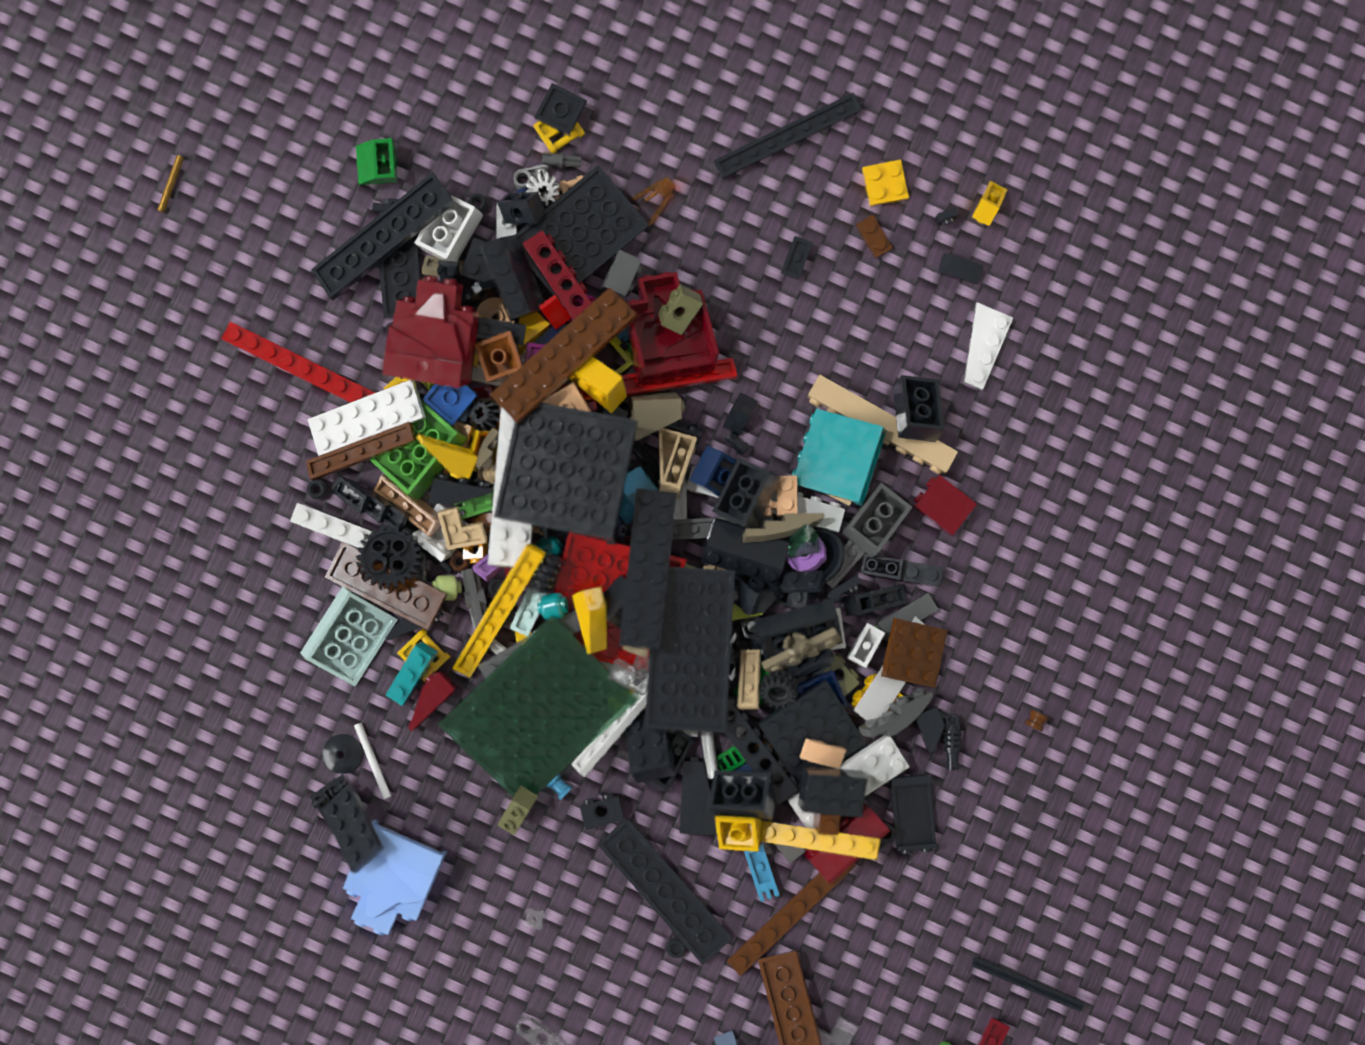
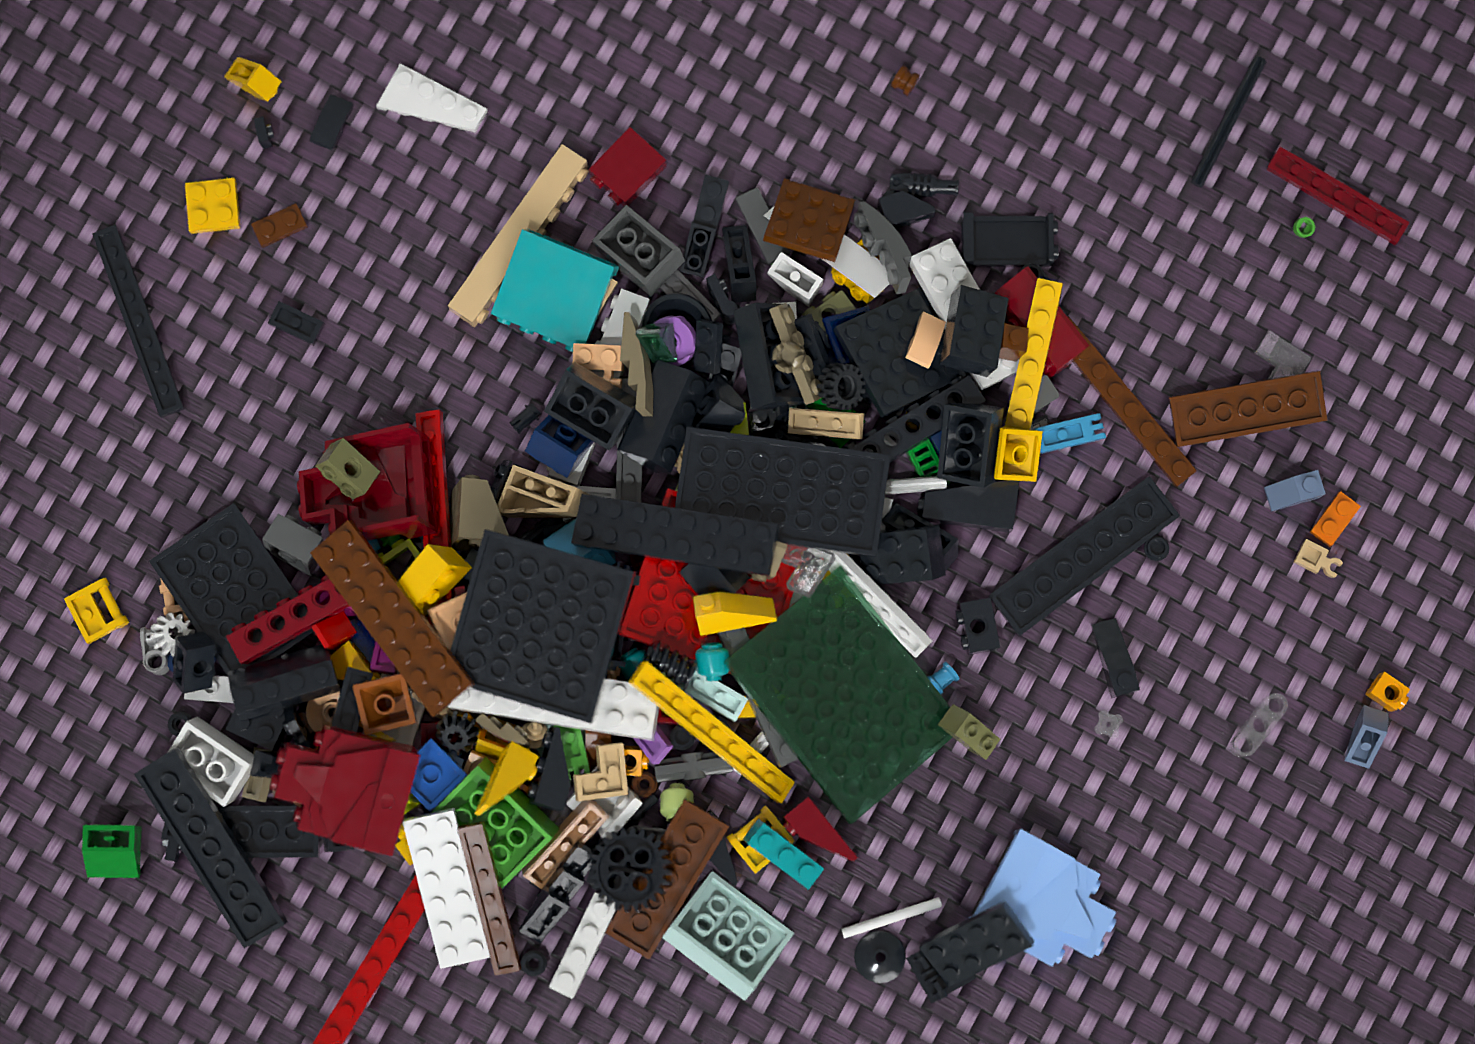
camera: 80 degrees left, 5 degrees down
black plate [534,83,587,137] -> none
dark grey axle [542,152,582,168] -> none
clear orange plant [631,177,676,226] -> none
black slope [723,392,758,436] -> none
black brick [893,375,944,442] -> none
none -> black slope [1091,618,1140,698]

